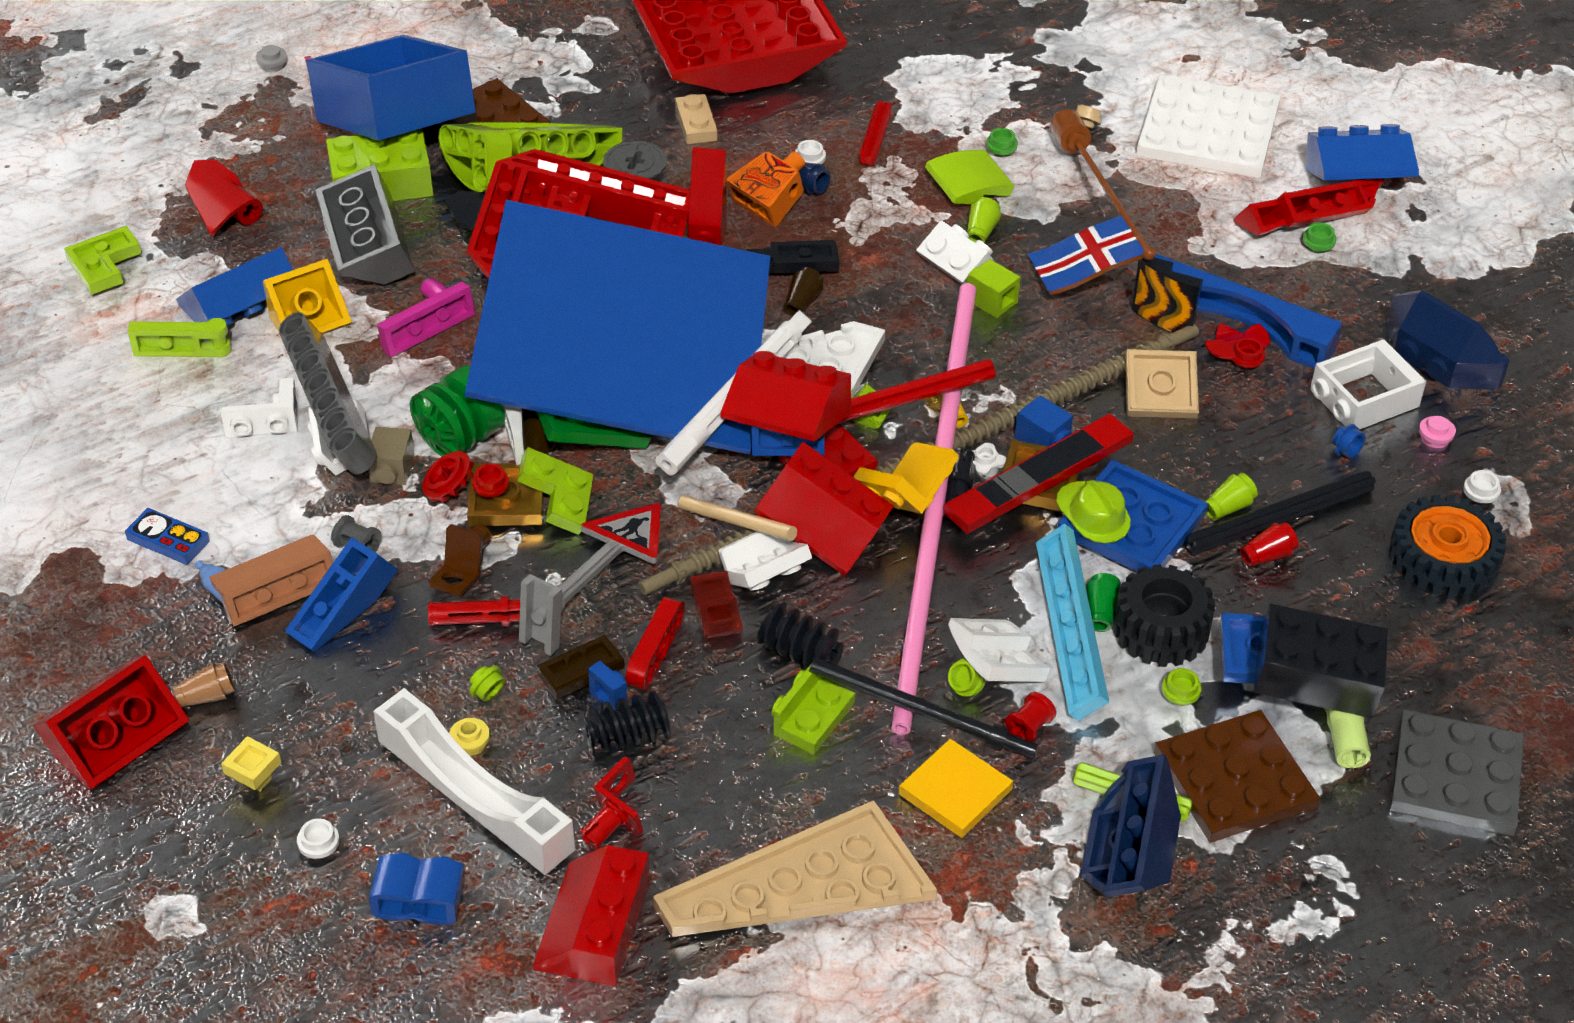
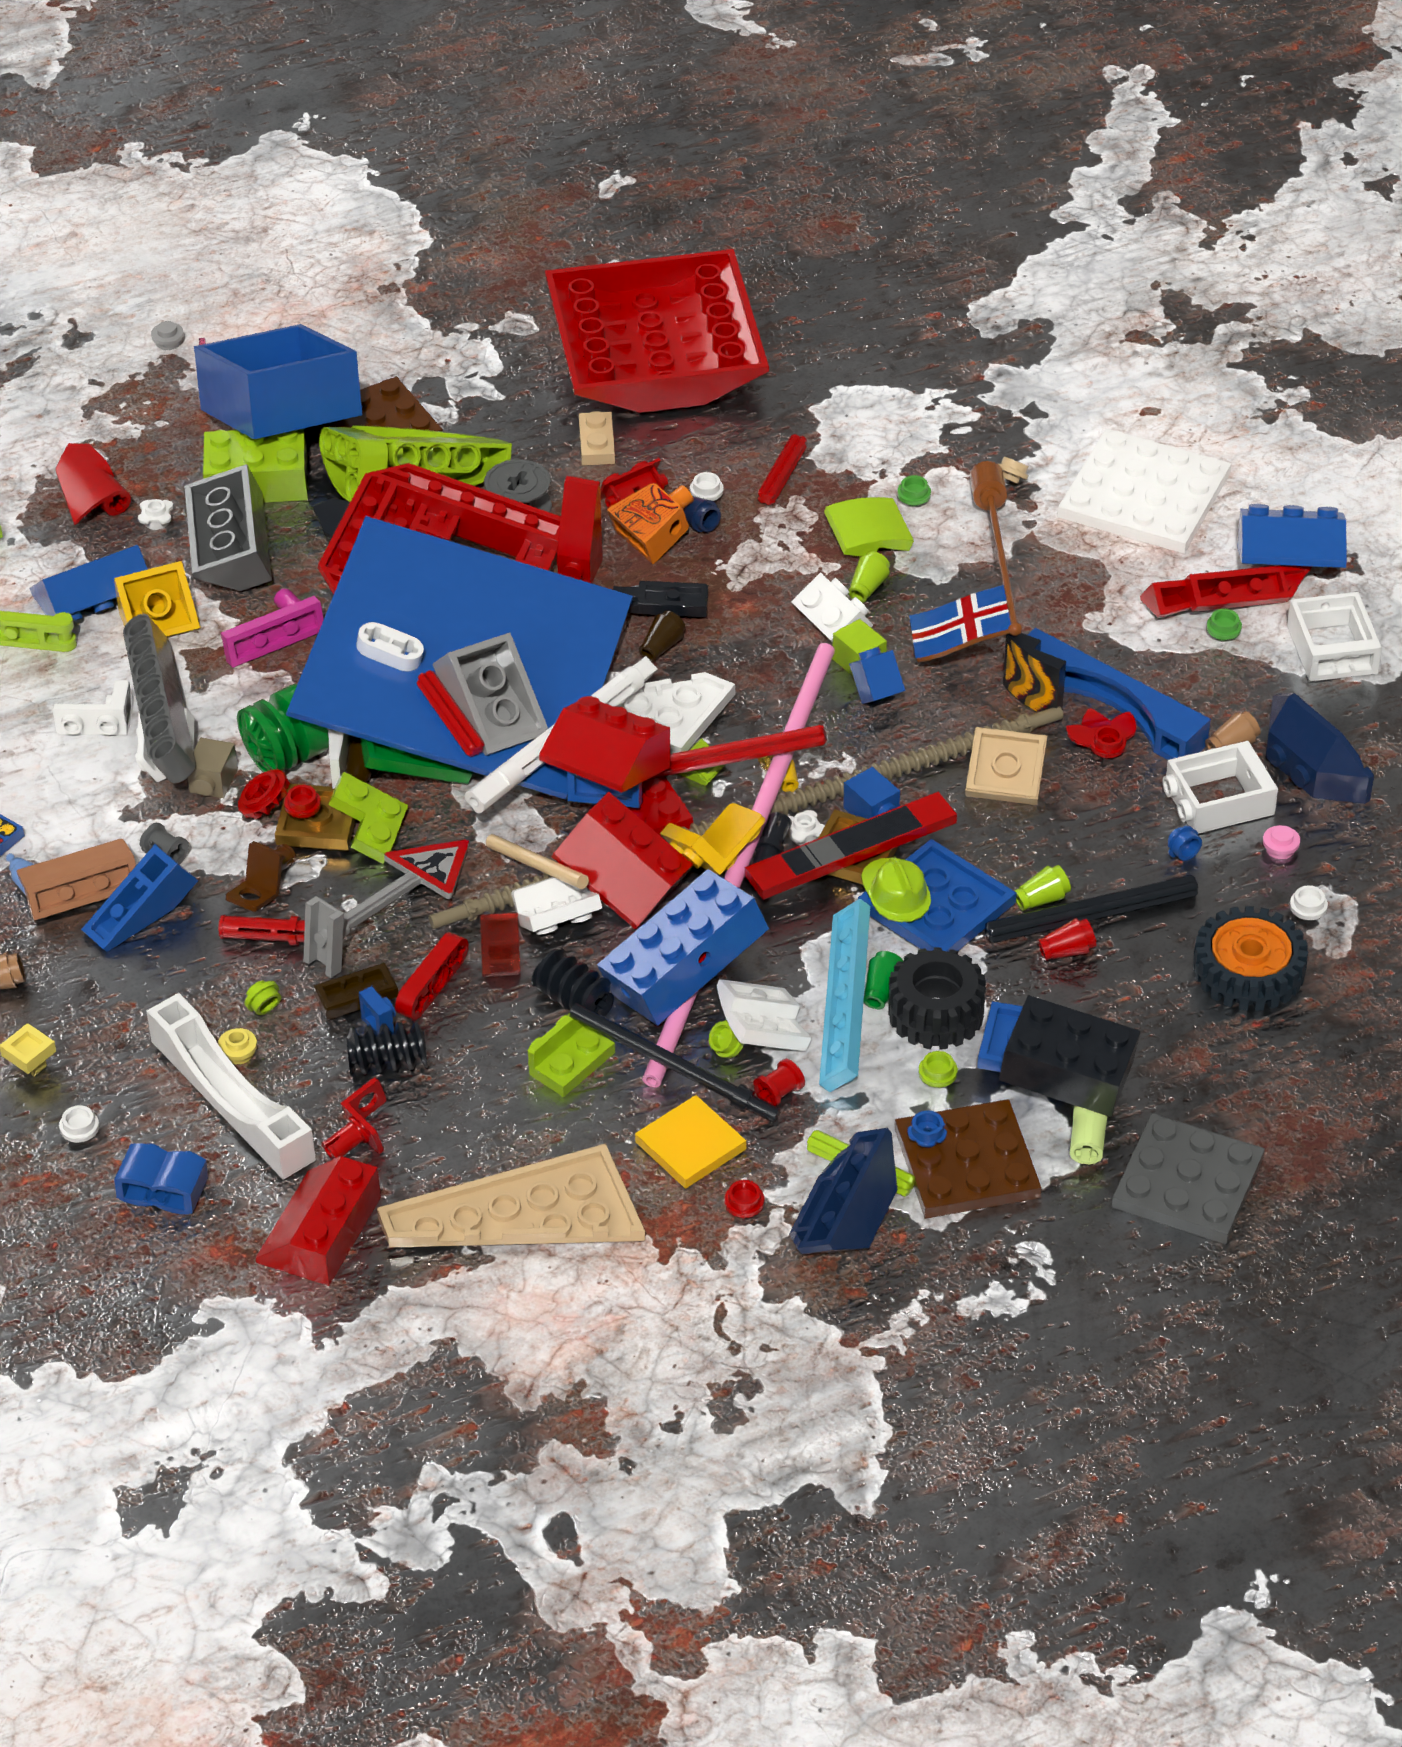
camera: 10 degrees right, 0 degrees up
none -> white plate [138,499,173,530]
none -> white beam [356,622,424,671]
none -> red axle [417,670,485,757]
none -> light grey slope [433,633,548,756]
none -> blue brick [597,869,769,1026]
none -> red hinge [600,458,668,508]
none -> red plate [724,1180,765,1218]
none -> blue brick [849,647,906,704]
none -> blue plate [908,1110,947,1147]
none -> medium nougat cone [1205,711,1261,750]
none -> white window [1287,592,1382,682]

